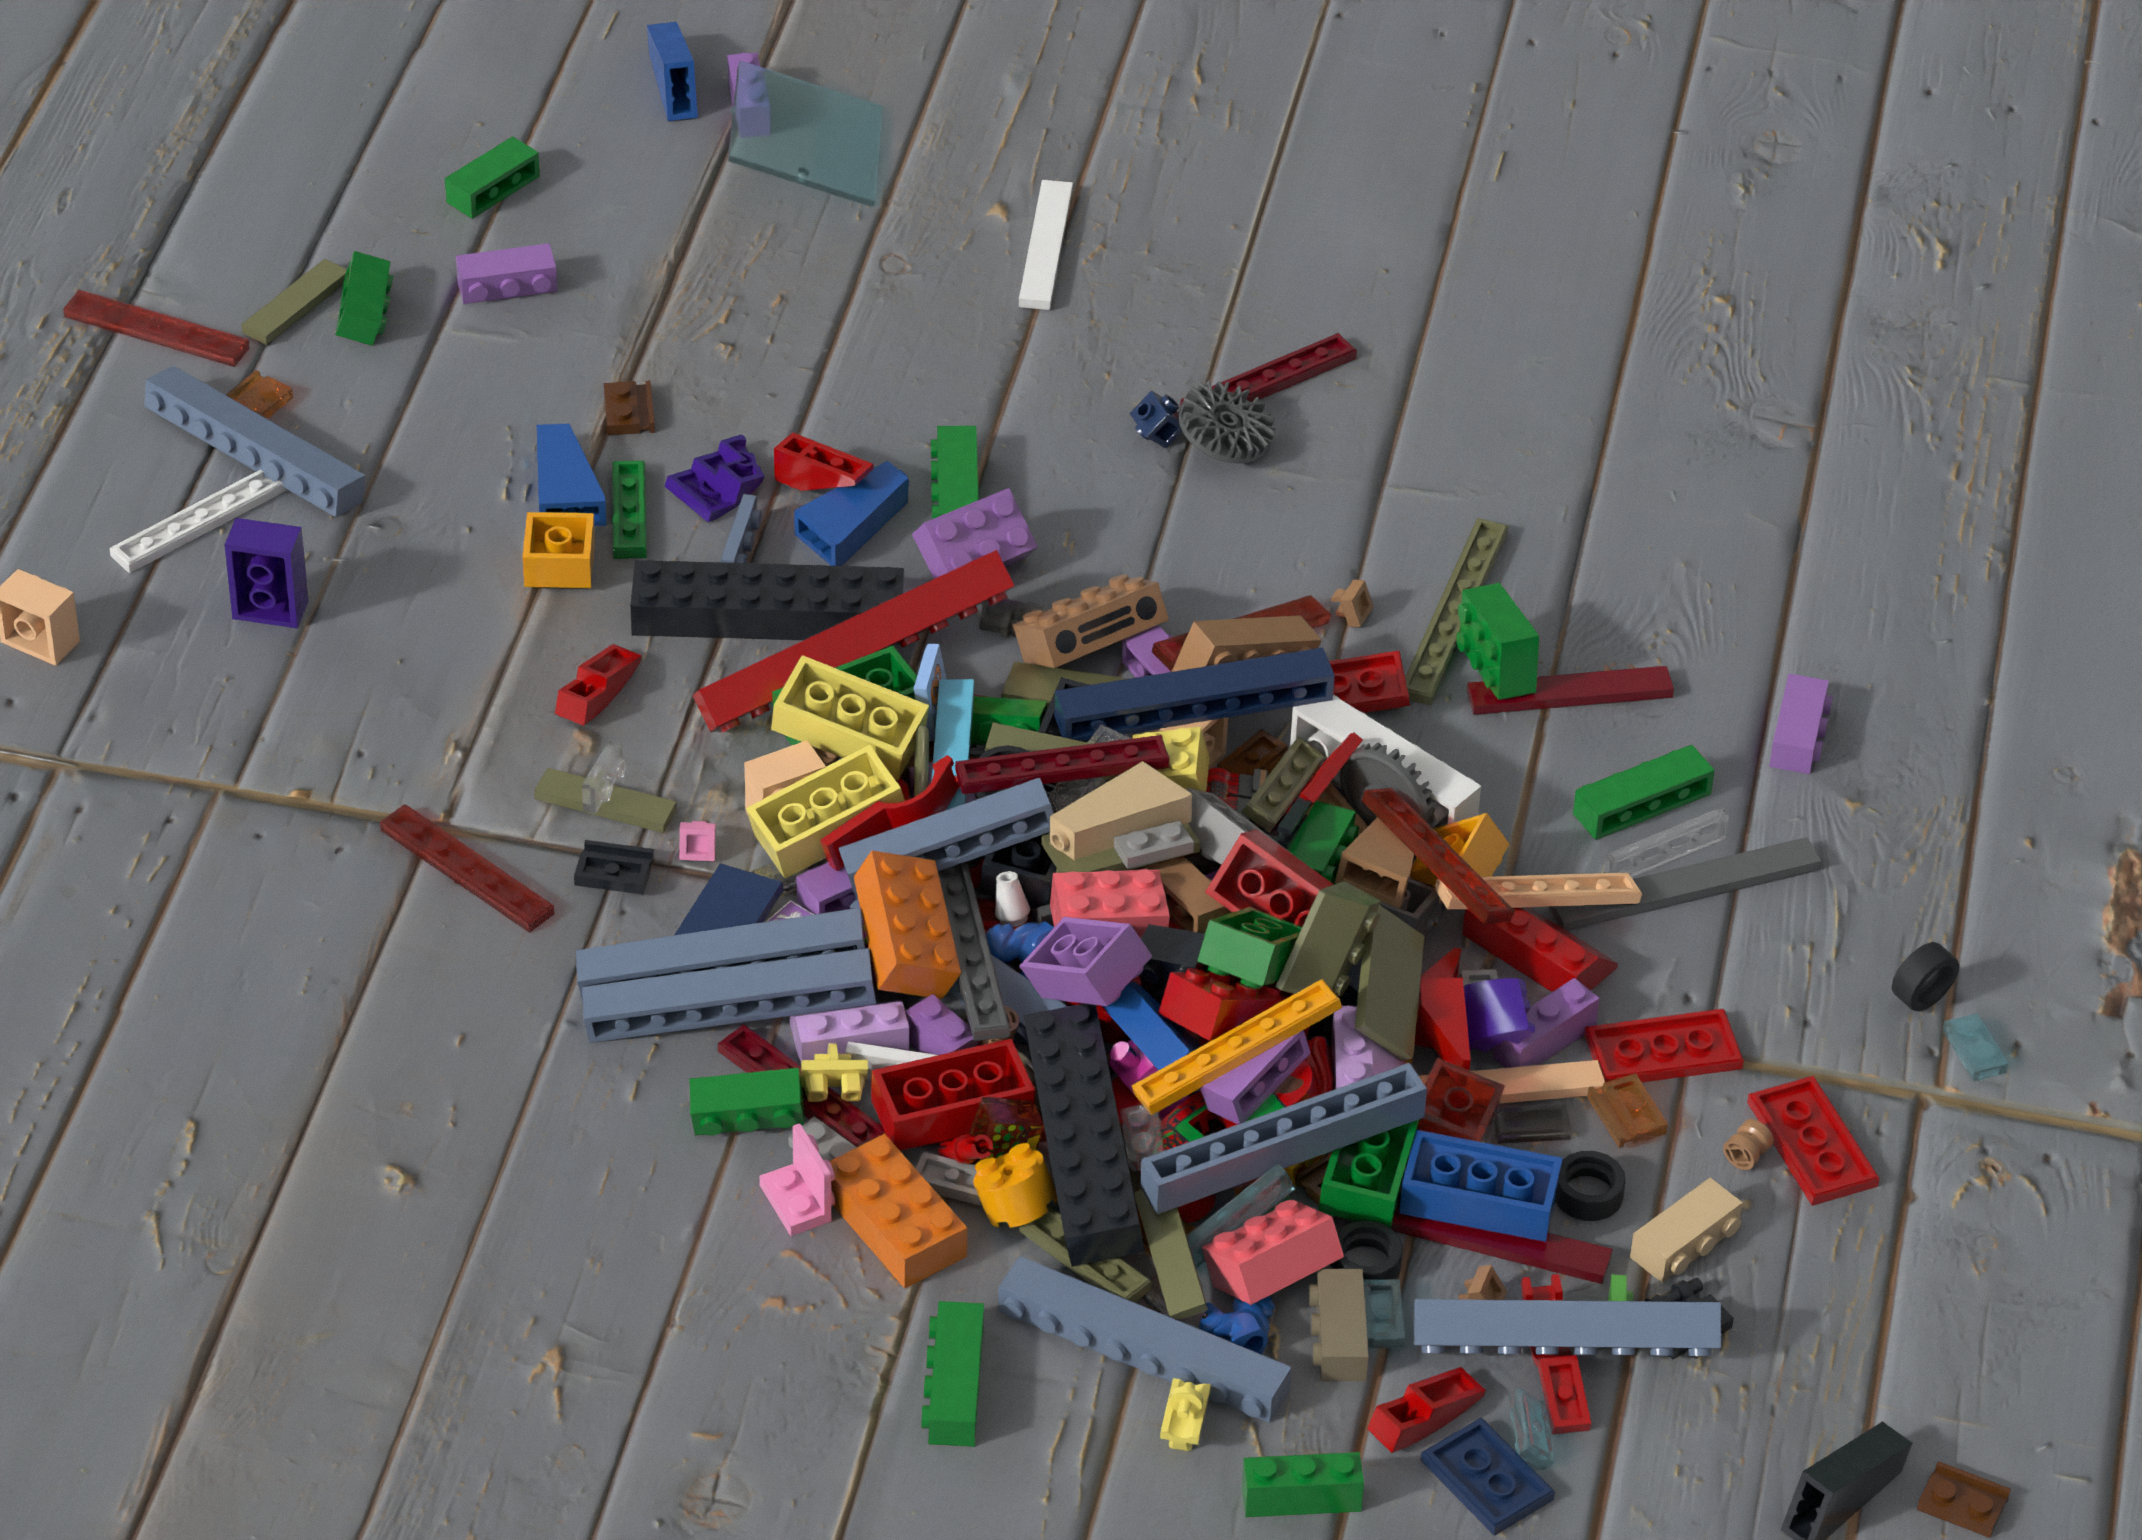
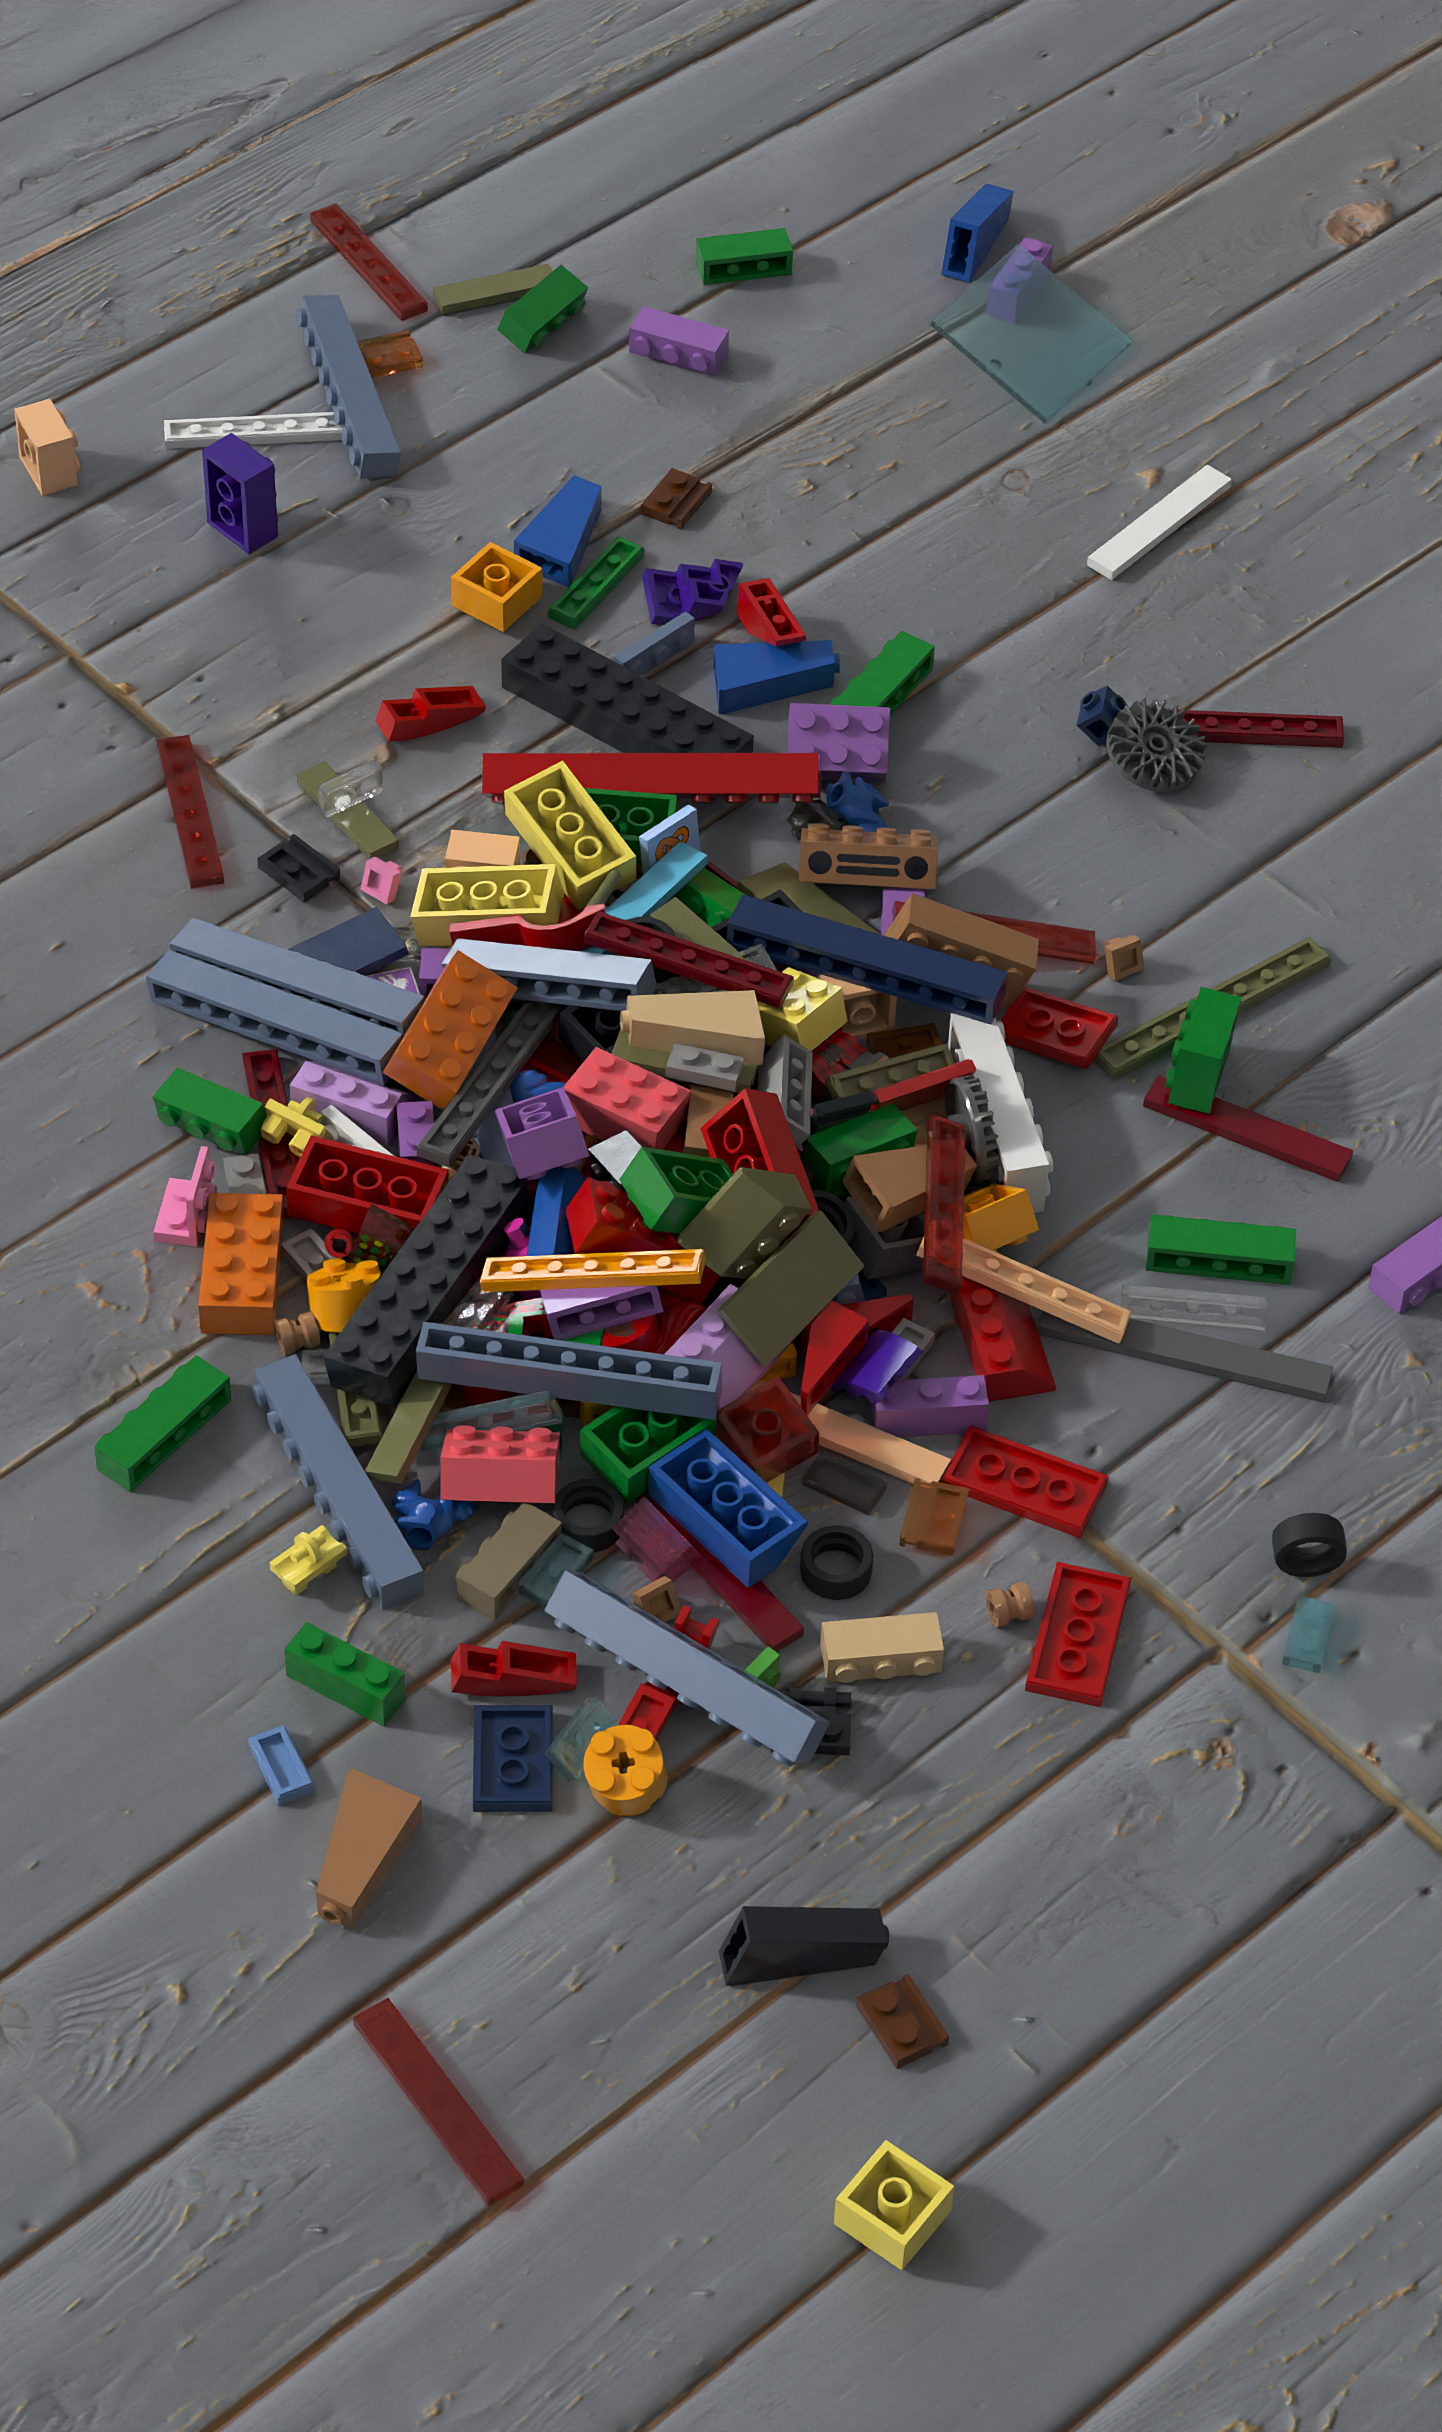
camera: 35 degrees right, 5 degrees up
white cone [995,871,1030,927] -> none
none -> medium nougat wheel [274,1311,320,1356]
none -> light orange brick [583,1725,668,1816]
none -> clear pink brick [612,1497,701,1583]
none -> blue animal [826,771,889,832]

